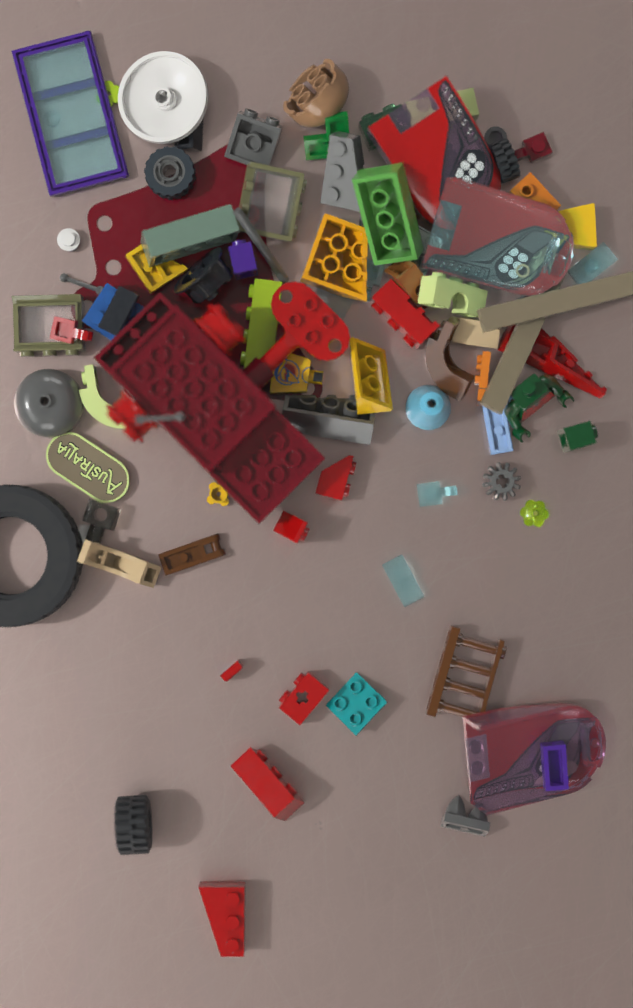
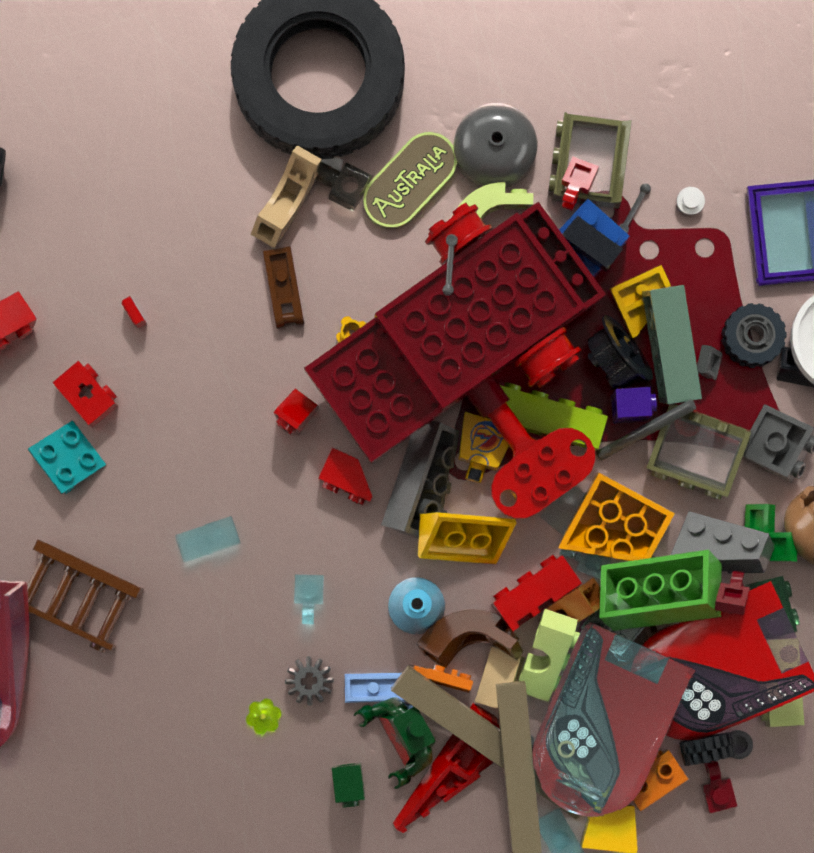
camera: 100 degrees right, 5 degrees down
none -> dark grey tile [697,345,723,380]
none -> dark red plate [715,571,750,615]

